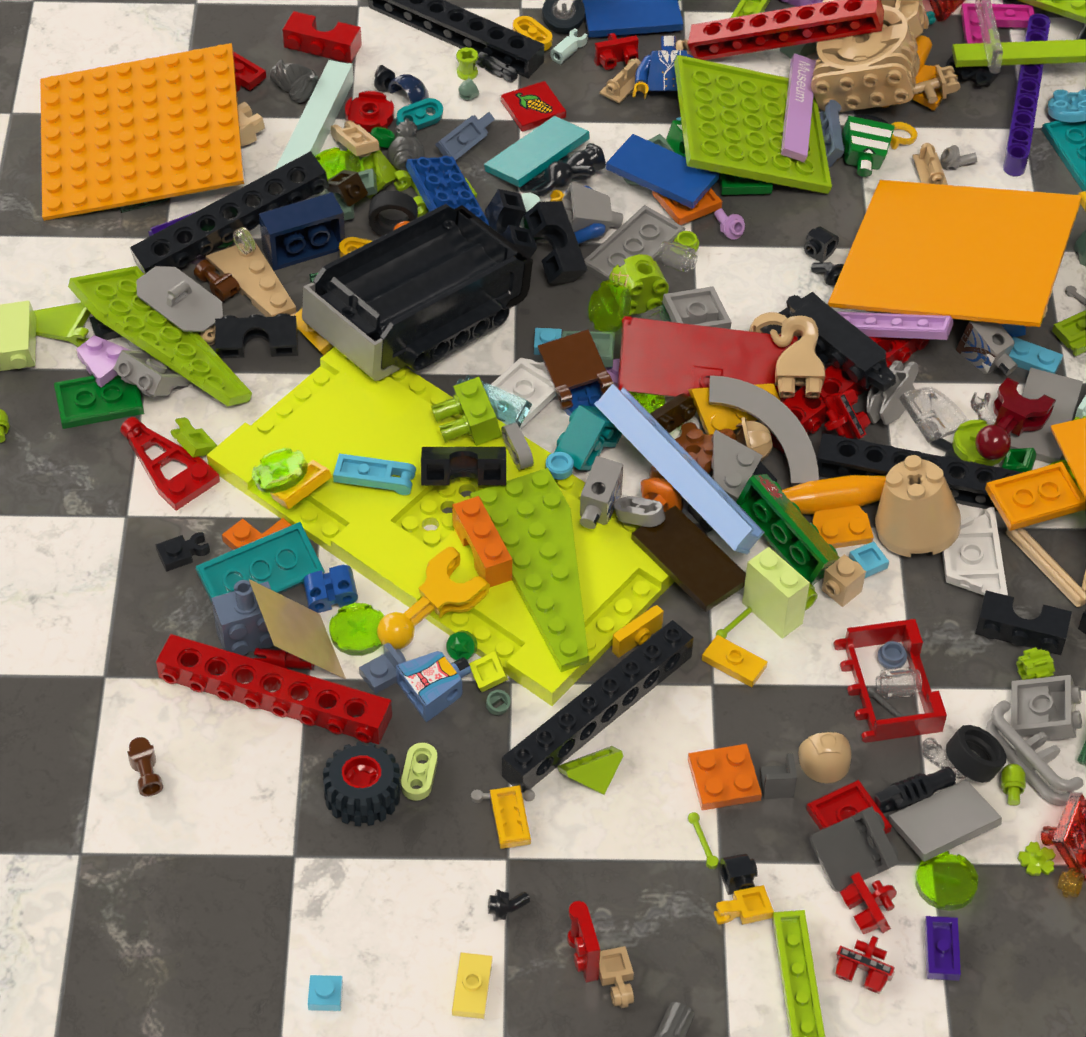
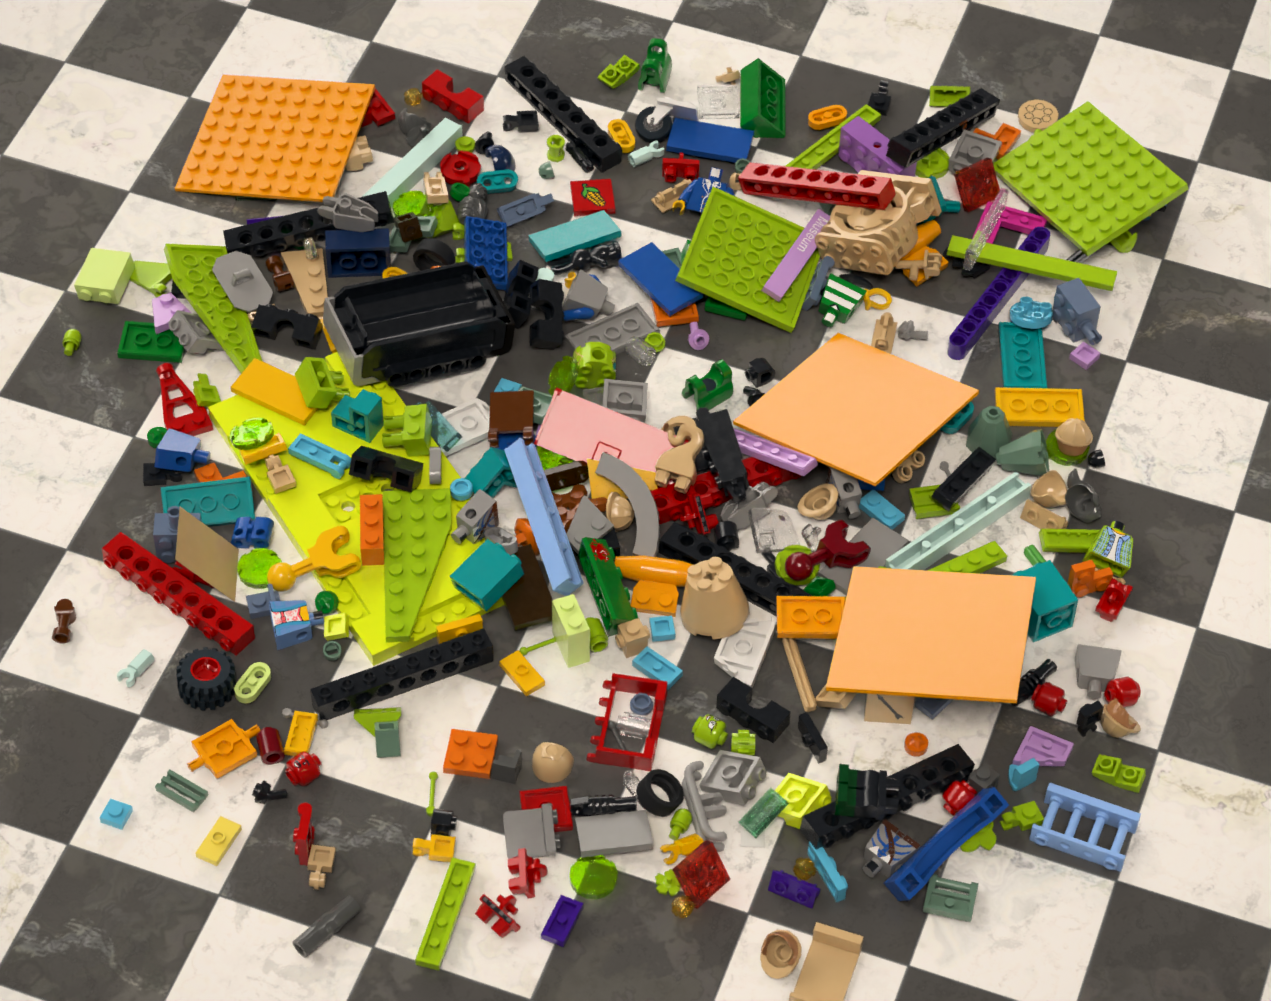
camera: 20 degrees right, 0 degrees up
none -> light aqua bar [117,649,155,688]
none -> green tile [147,427,167,448]
none -> blue torso [154,428,211,472]
none -> sand green tile [155,769,208,812]
none -> light orange plate [187,719,260,779]
none -> yellow tile [231,358,318,426]
none -> dark red brick [256,727,285,765]
none -> tan plate [265,454,296,494]
none -> red head [285,751,322,787]
none -> lime brick [295,357,350,409]
none -> light grey hinge [317,193,378,232]
none -> teal brick [331,389,384,443]
none -> sand green brick [375,721,401,758]
none -> clear yellow plate [404,88,423,106]
none -> teal brick [450,539,524,612]
none -> lime plate [455,136,475,153]
none -> black plate [502,110,539,131]
none -> medium azure plate [632,646,683,690]
none -> yellow plate [660,833,705,864]
none -> green piece [681,359,733,410]
none -> lime head [692,714,728,749]
none -> black plate [714,521,739,551]
none -> sand green hinge [735,158,750,174]
none -> tan hat [797,484,839,520]

